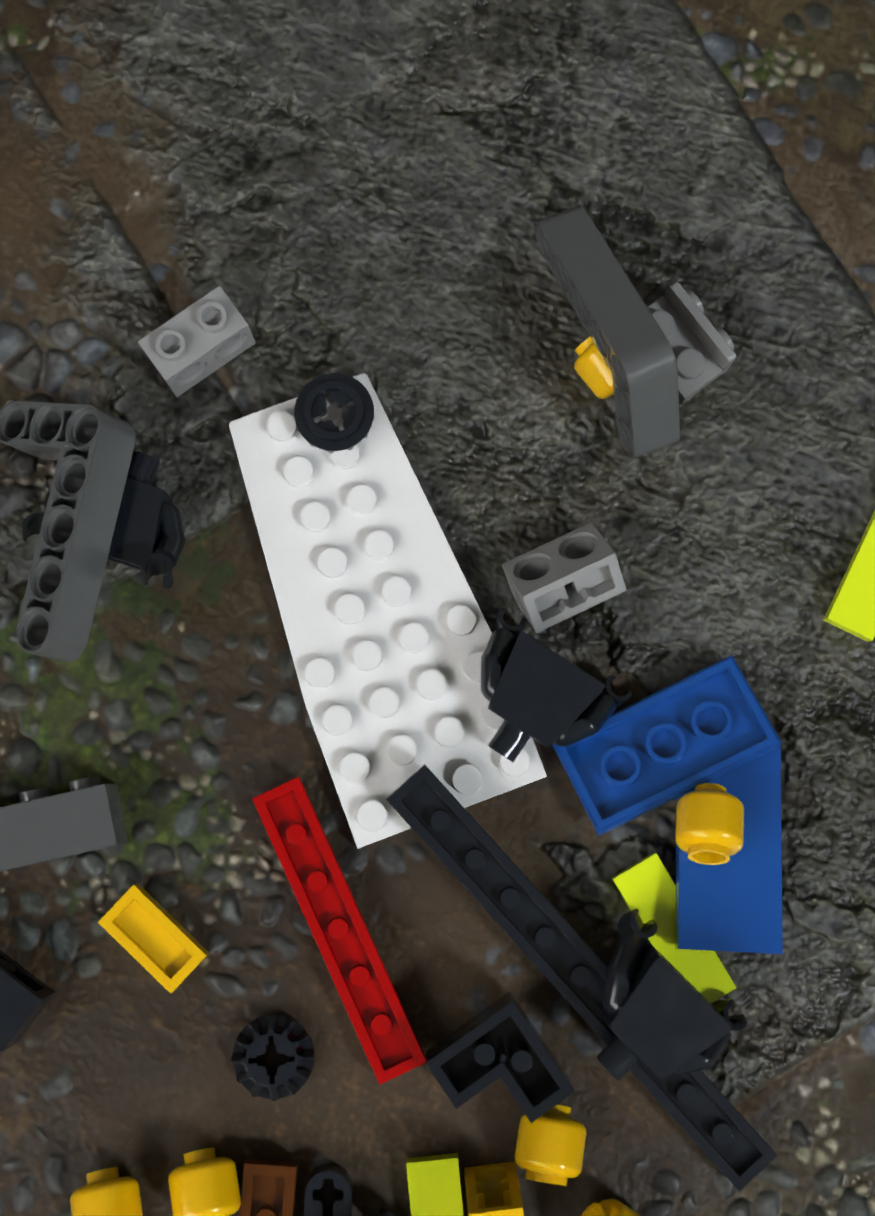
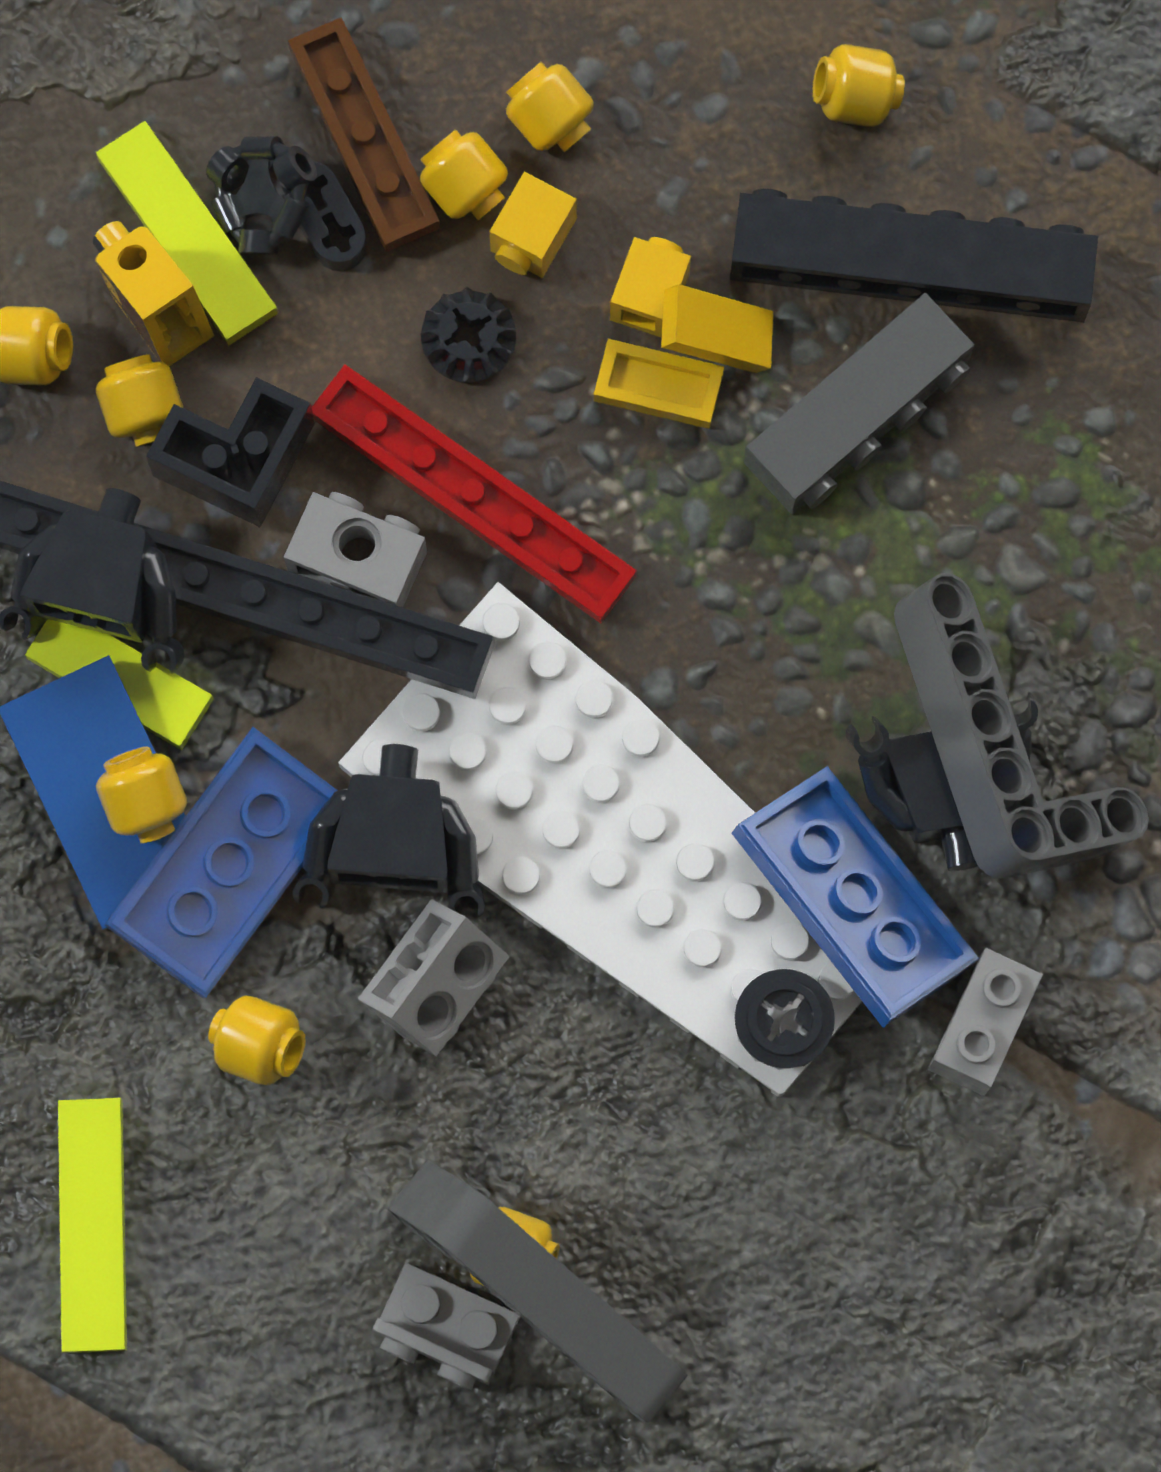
camera: 150 degrees right, 5 degrees down
none -> yellow head [208,995,306,1085]
none -> light grey brick [284,492,427,608]
none -> yellow brick [489,172,577,278]
none -> yellow brick [610,237,691,338]
none -> yellow tile [661,284,773,373]
none -> blue tile [731,766,979,1028]

